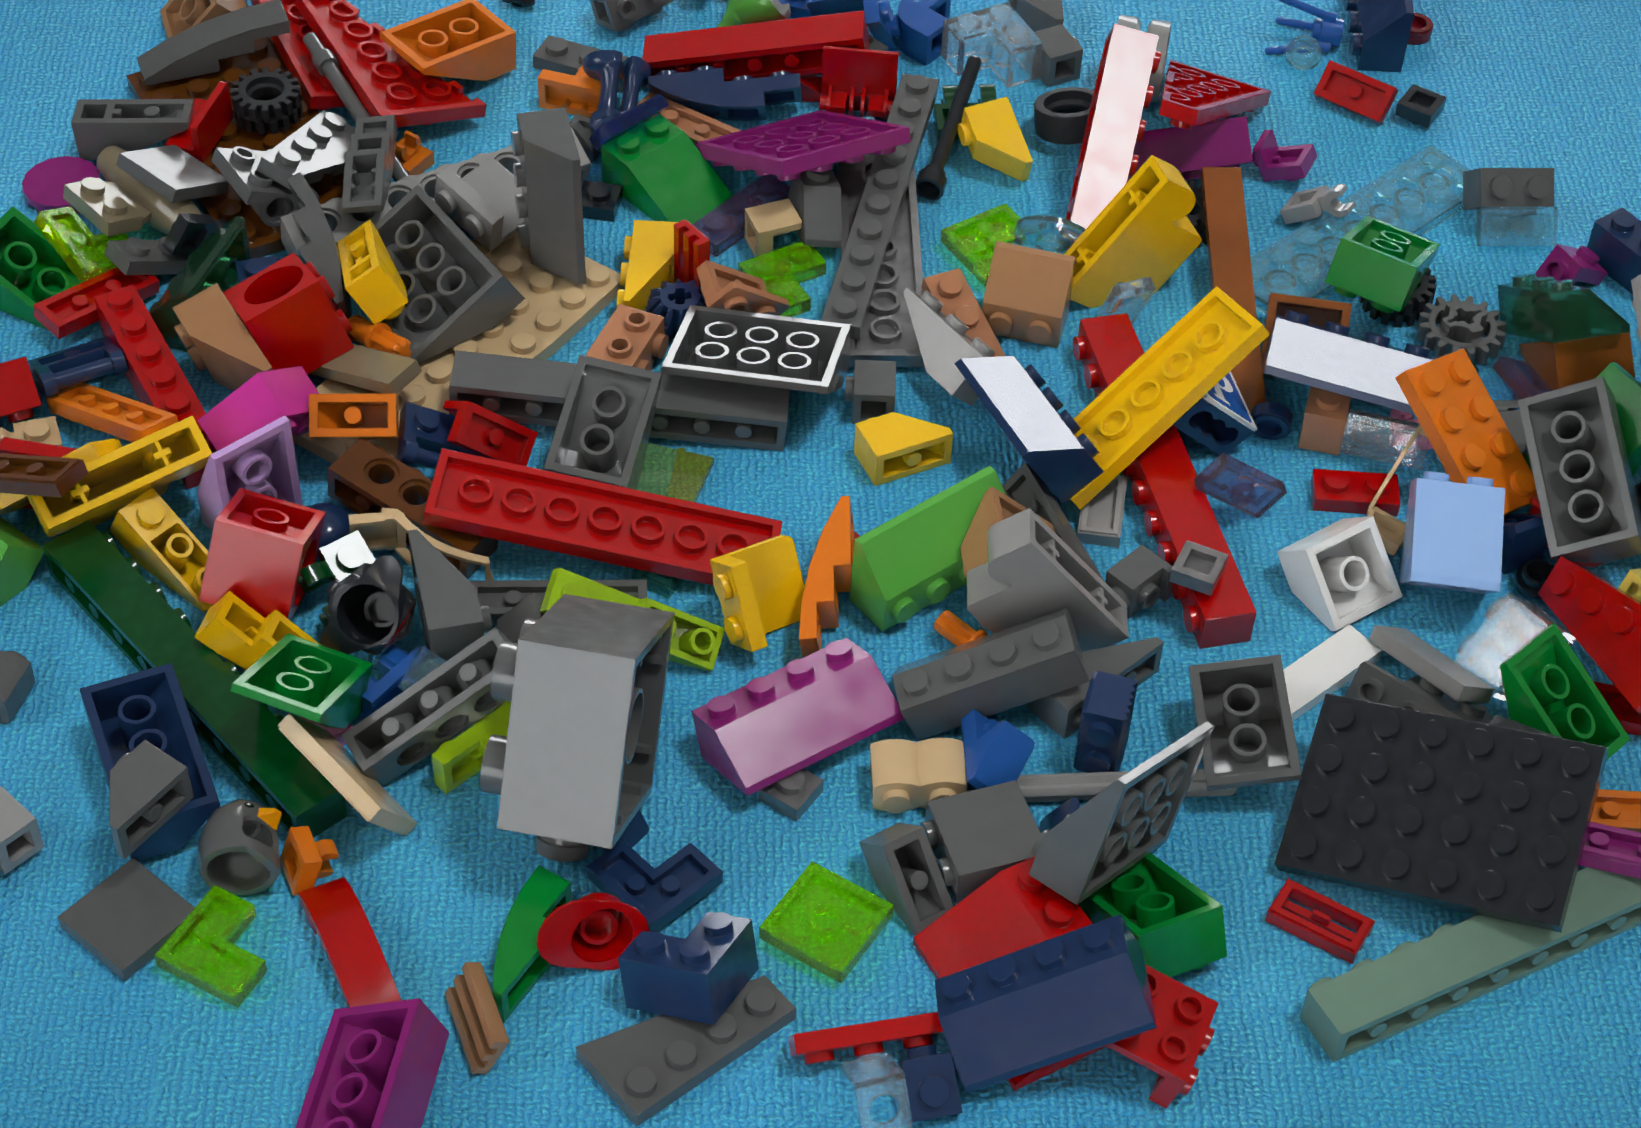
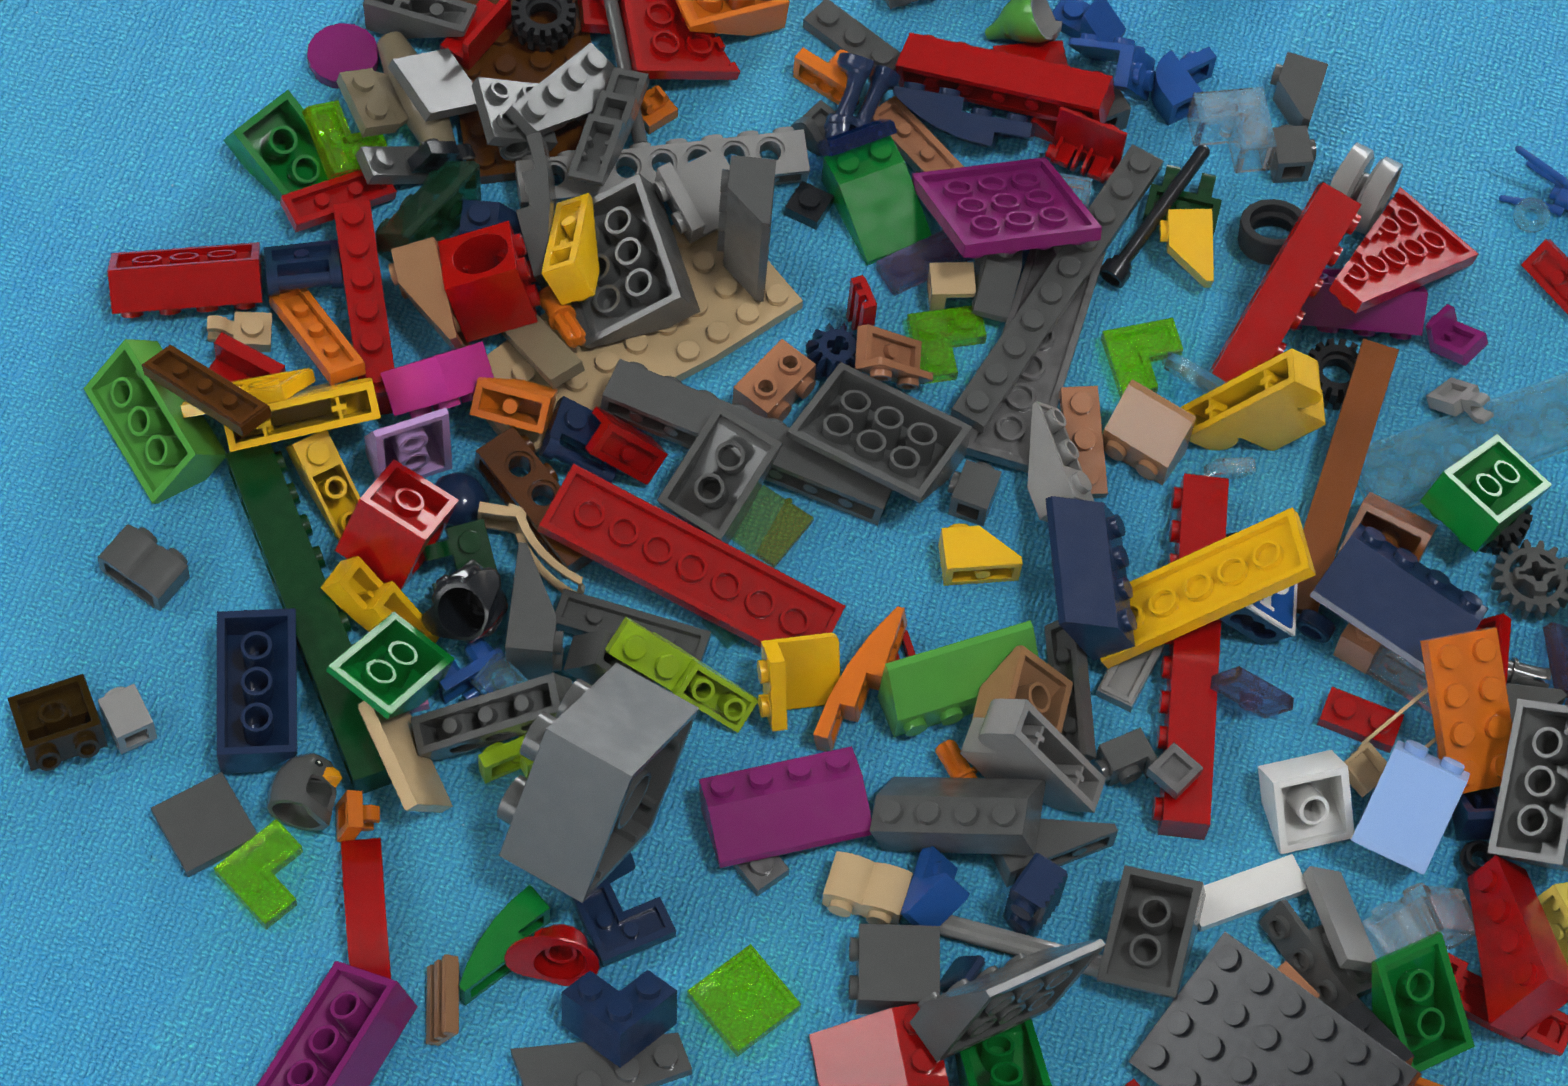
camera: 15 degrees right, 15 degrees up
dark grey slope [110,740,194,860] -> none
yellow slope [617,220,678,311] -> none
dark grey slope [859,823,954,935] -> none

